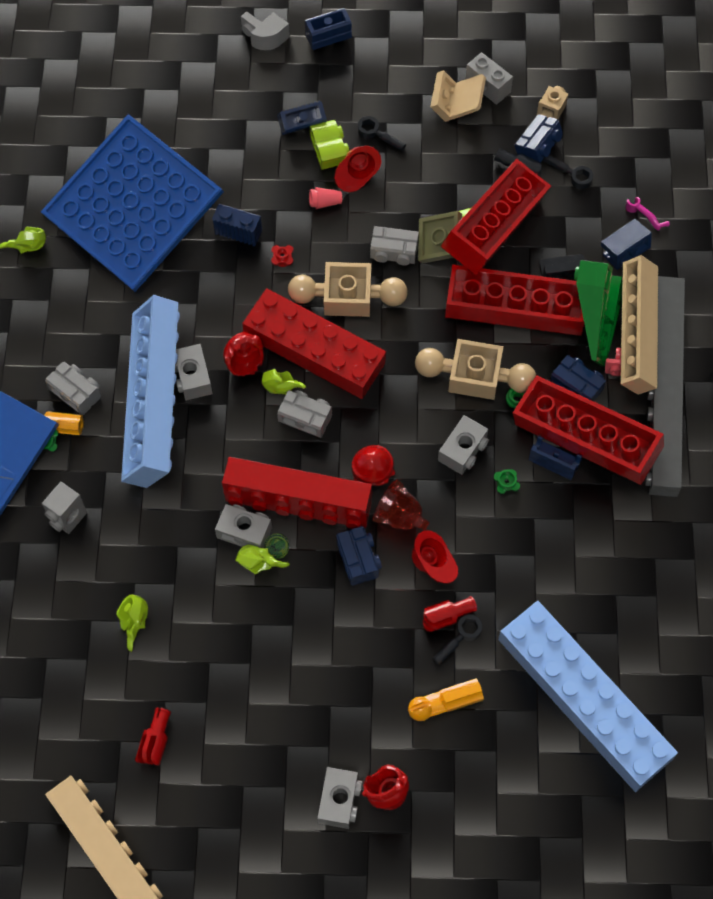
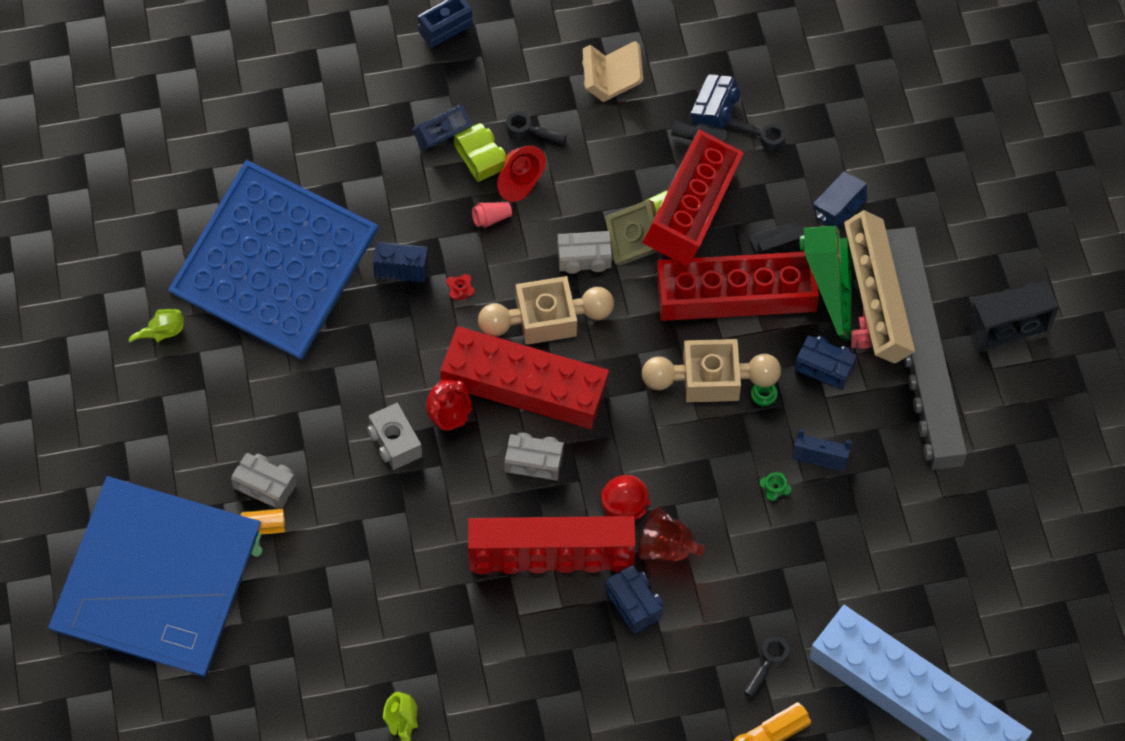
camera: 15 degrees left, 5 degrees down
light grey brick [42,481,87,534] -> none
light blue brick [121,295,180,488] -> none
light grey brick [215,504,272,548] -> none
lime piece [235,545,290,575] -> none
light grey brick [241,11,290,50] -> none
lime piece [262,369,306,395] -> none
clear green tile [265,533,289,559] -> none
red piece [412,530,458,584] -> none
red arm [423,596,477,632] -> none
light grey brick [438,415,489,475] -> none
light grey brick [466,52,513,105] -> none
red brick [513,375,664,485] -> none
tan brick [537,86,568,119] -> none
dark pink piece [625,197,670,231] -> none

